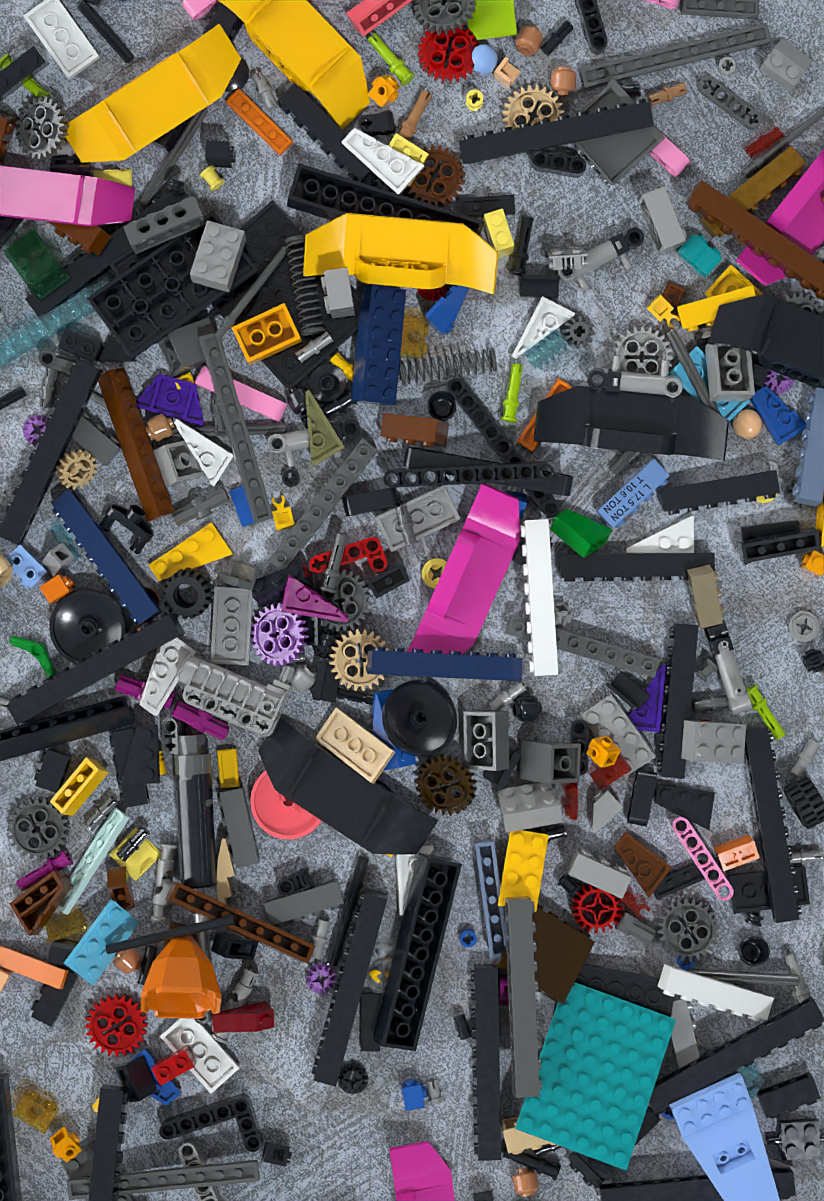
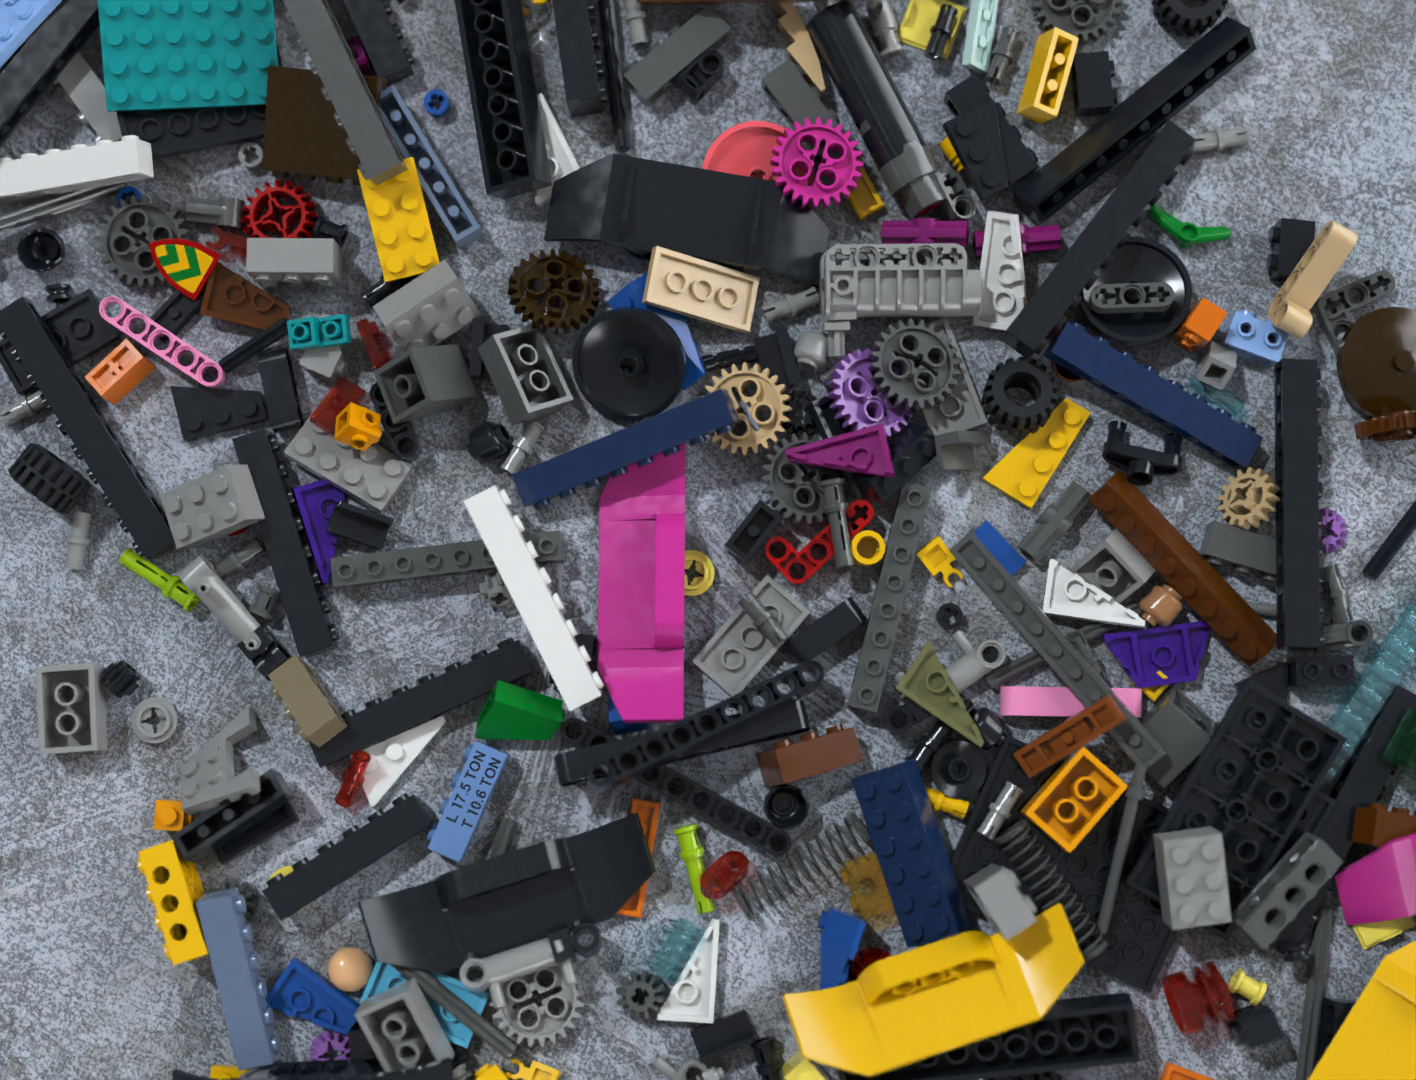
camera: 155 degrees right, 5 degrees down
none -> shield [148,238,221,300]
none -> light grey wing [181,706,260,815]
none -> black axle [219,317,289,373]
none -> light grey bush [238,142,263,170]
none -> teal slope [287,314,352,350]
none -> clear red pin [335,750,371,807]
none -> clear red plate [700,851,749,900]
none -> light grey pin [761,287,820,324]
none -> dark pink gear [770,117,864,210]
none -> yellow piece [850,530,885,567]
none -> dark grey gear [868,318,961,412]
none -> dark orange hinge [1013,693,1126,778]
none -> dark grey beam [1088,282,1175,314]
none -> clear red wheel [1162,961,1234,1036]

